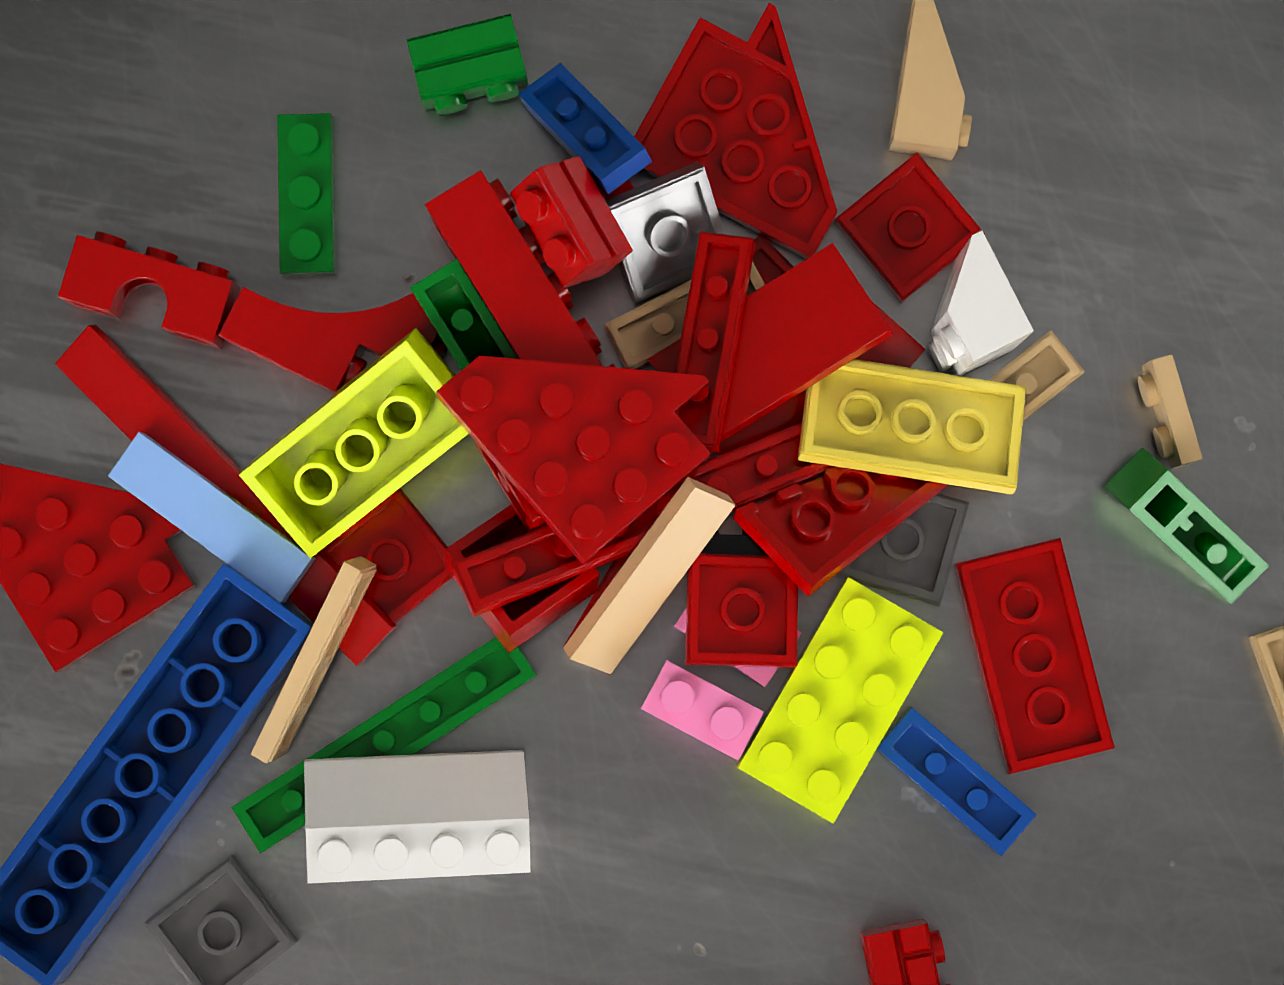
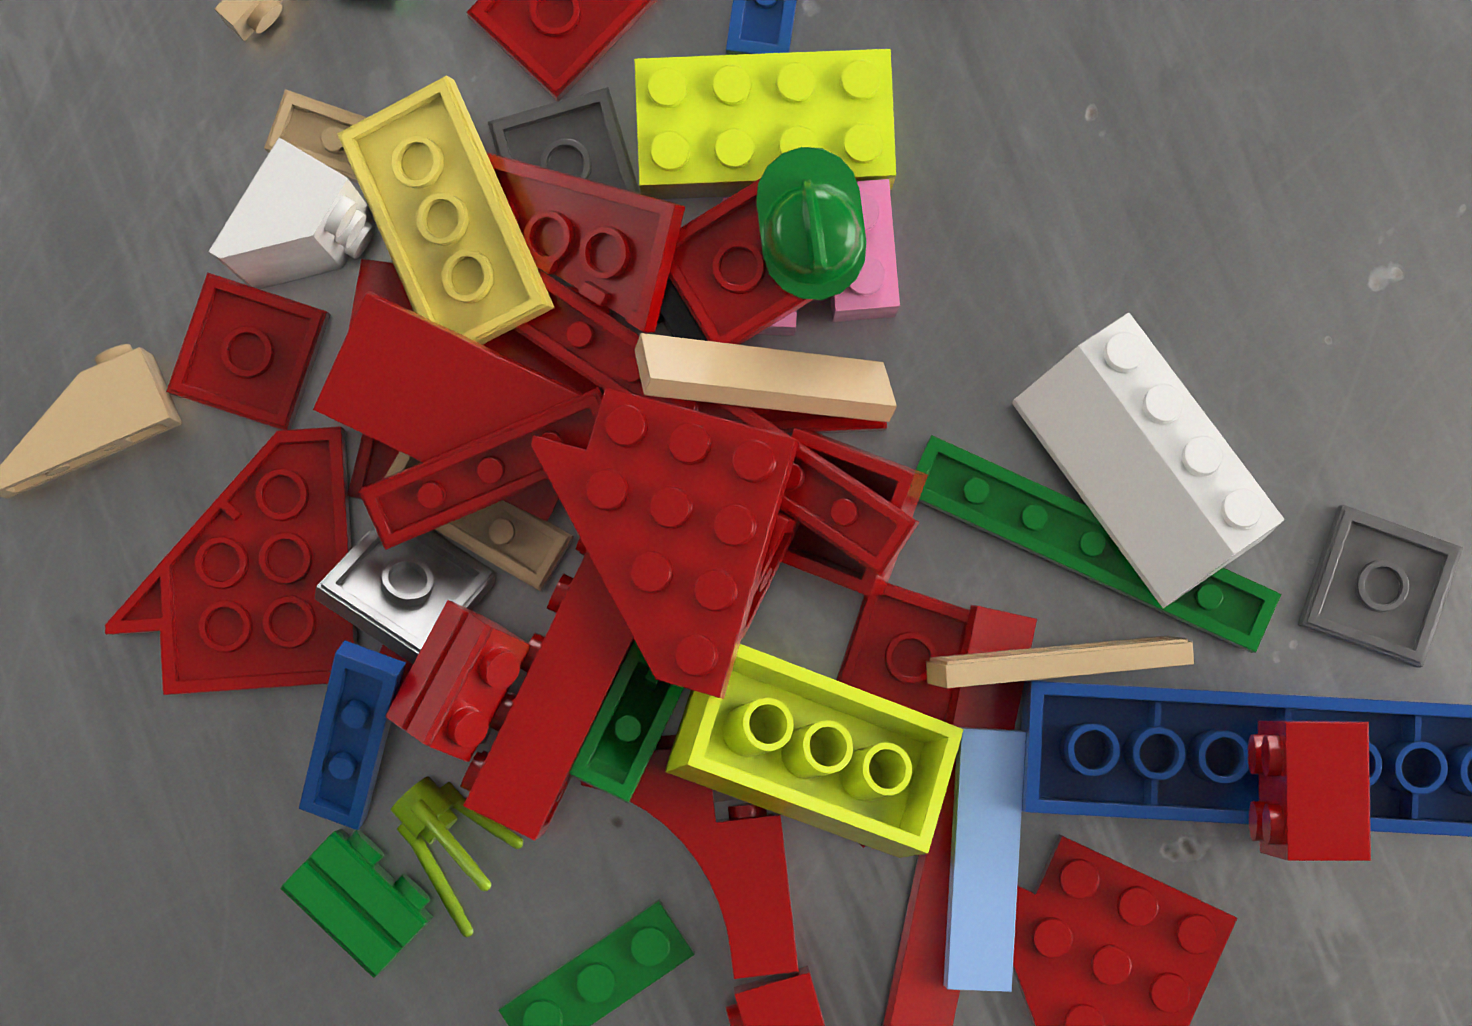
camera: 130 degrees left, 0 degrees up
none -> lime plant [390,776,523,937]
none -> green piece [757,147,867,300]
none -> red brick [1248,721,1371,861]

